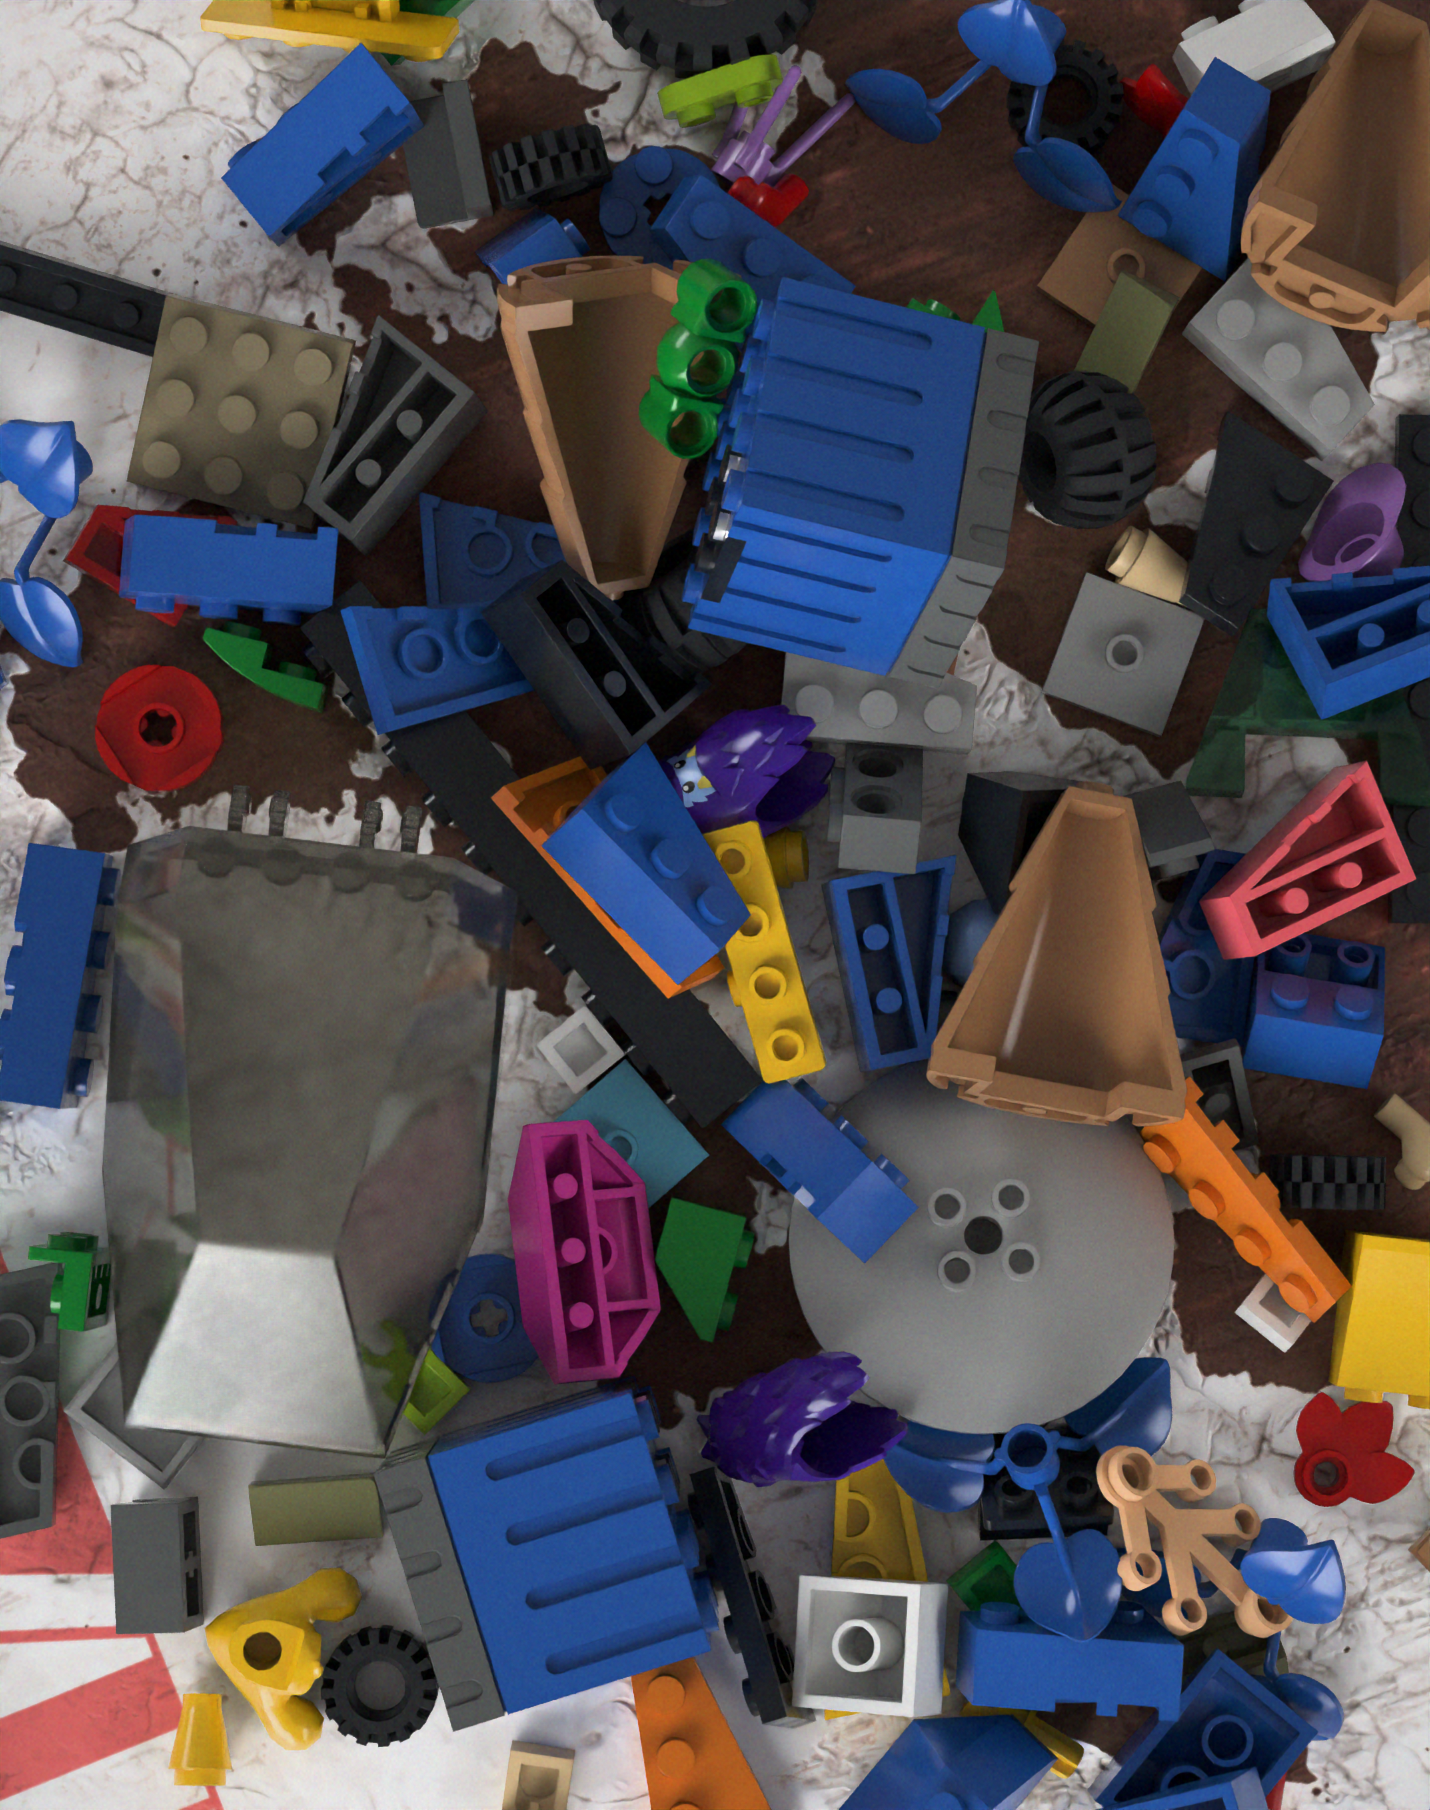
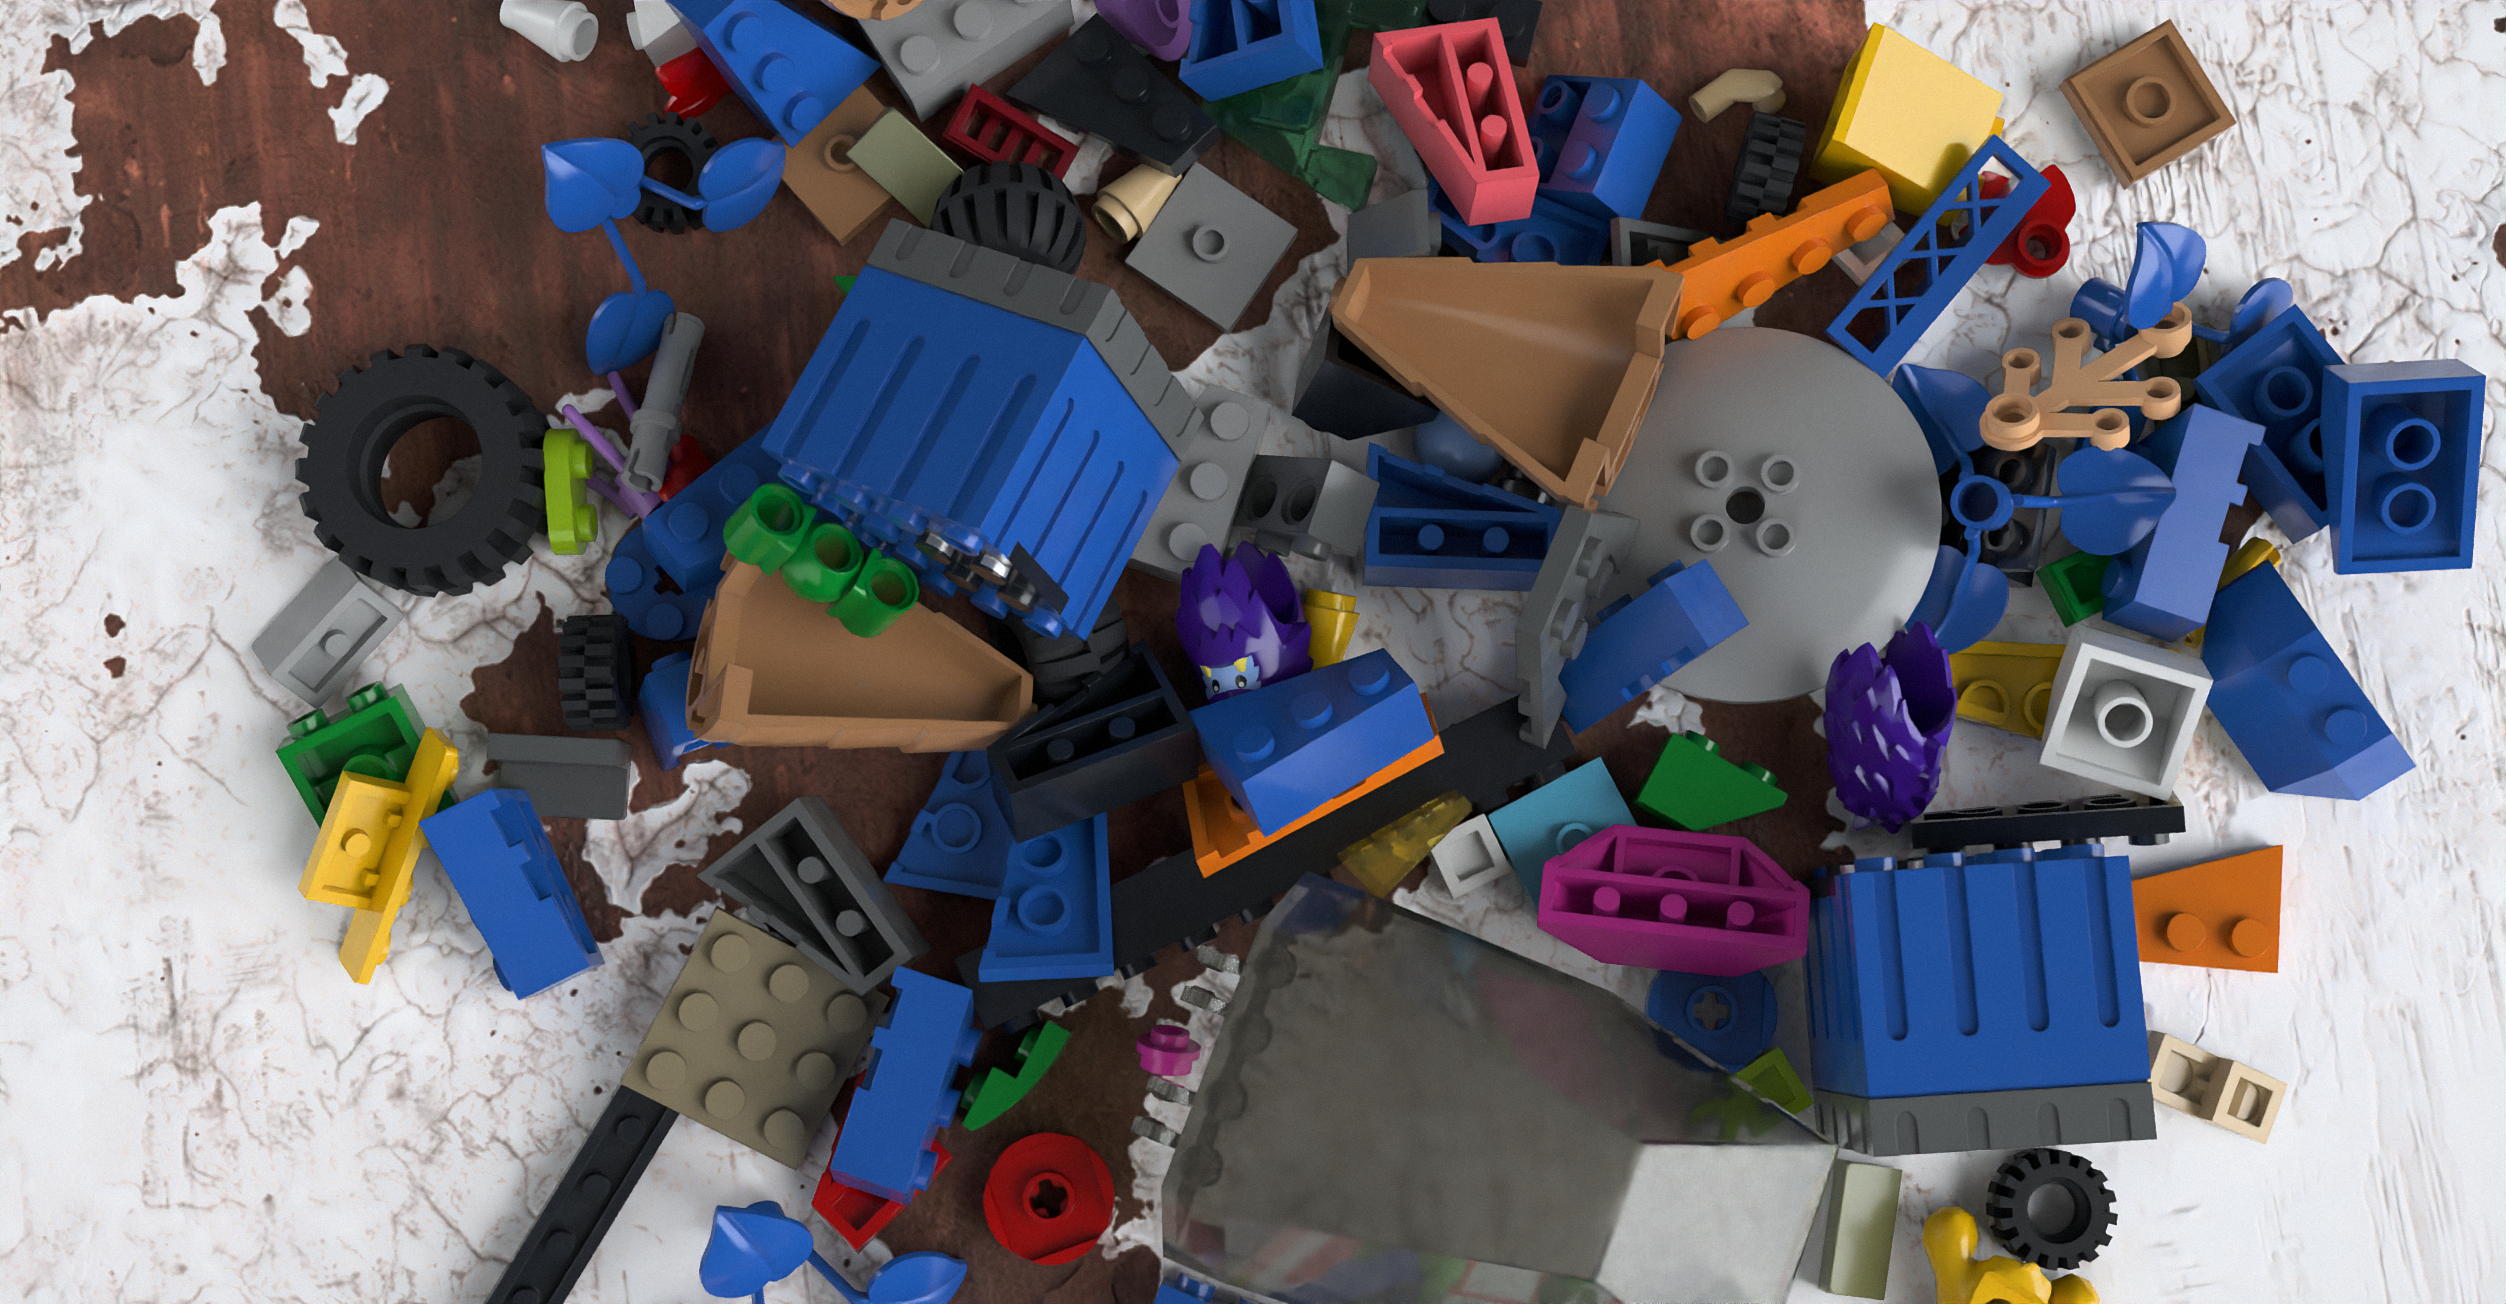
camera: 70 degrees left, 5 degrees down
yellow bracket [702,820,827,1084] -> none
none -> light grey pin [621,312,705,493]
none -> dark red slope [937,83,1080,181]
none -> dark pink plate [1136,1025,1201,1076]
none -> clear yellow slope [1337,789,1473,899]
none -> dark grey wing [1515,505,1641,749]
none -> blue fence [1822,134,2051,380]

